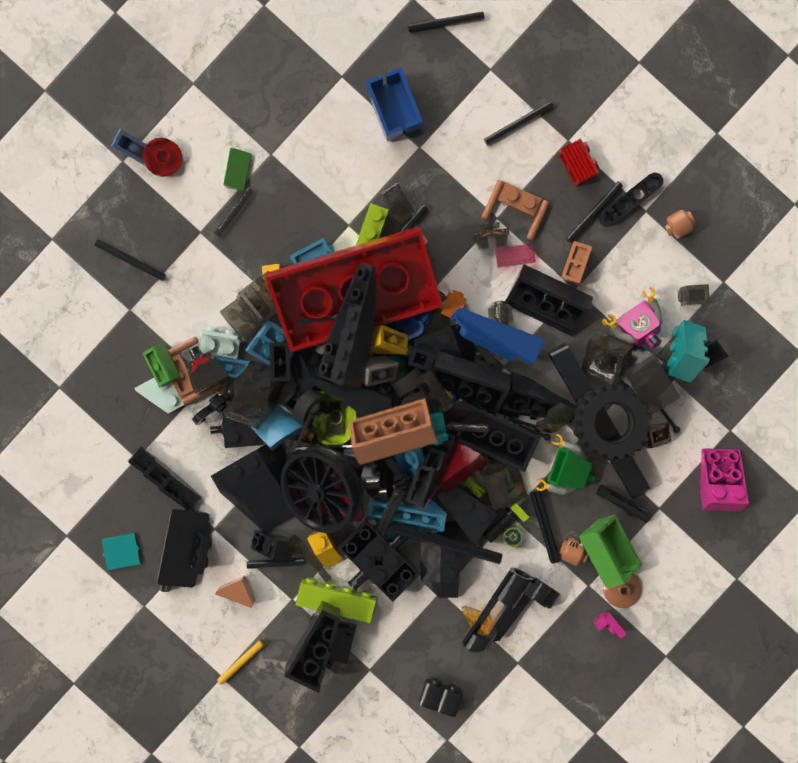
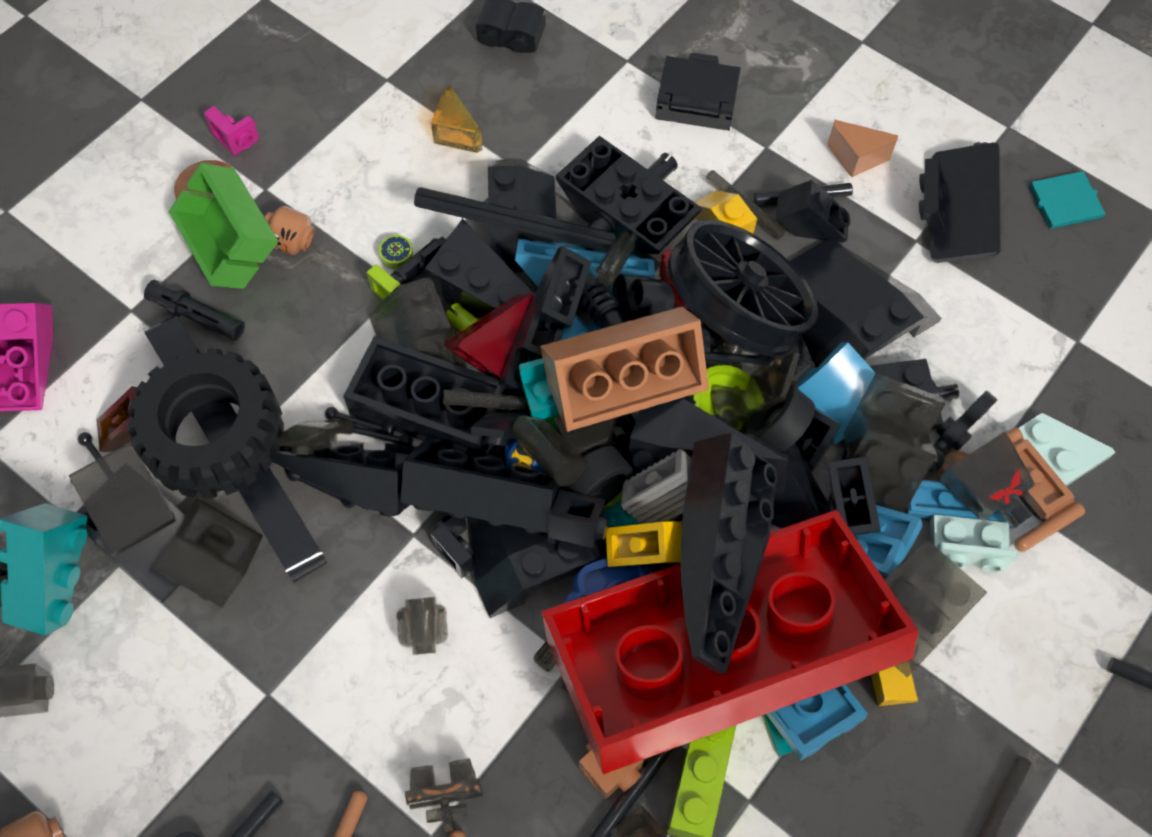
camera: 175 degrees right, 25 degrees down
black slope [128,445,201,510] -> none
bright green slope [142,343,180,388] -> none
yellow bar [217,640,264,685] -> none
black wedge [284,600,340,693] -> none
lime brick [295,577,376,623] -> none
black hinge [299,314,337,325] -> none
orange brick [440,290,467,319] -> none
blue wedge [450,308,544,366] -> none
black panel [462,567,560,652] -> none
clear pink tile [495,243,536,268] -> none
black slope [504,264,593,337] -> none
black axle [530,489,561,564] -> none
green torso [536,434,596,495] -> none
nougat hinge [561,241,593,287] -> none
torso [602,287,663,349] -> none

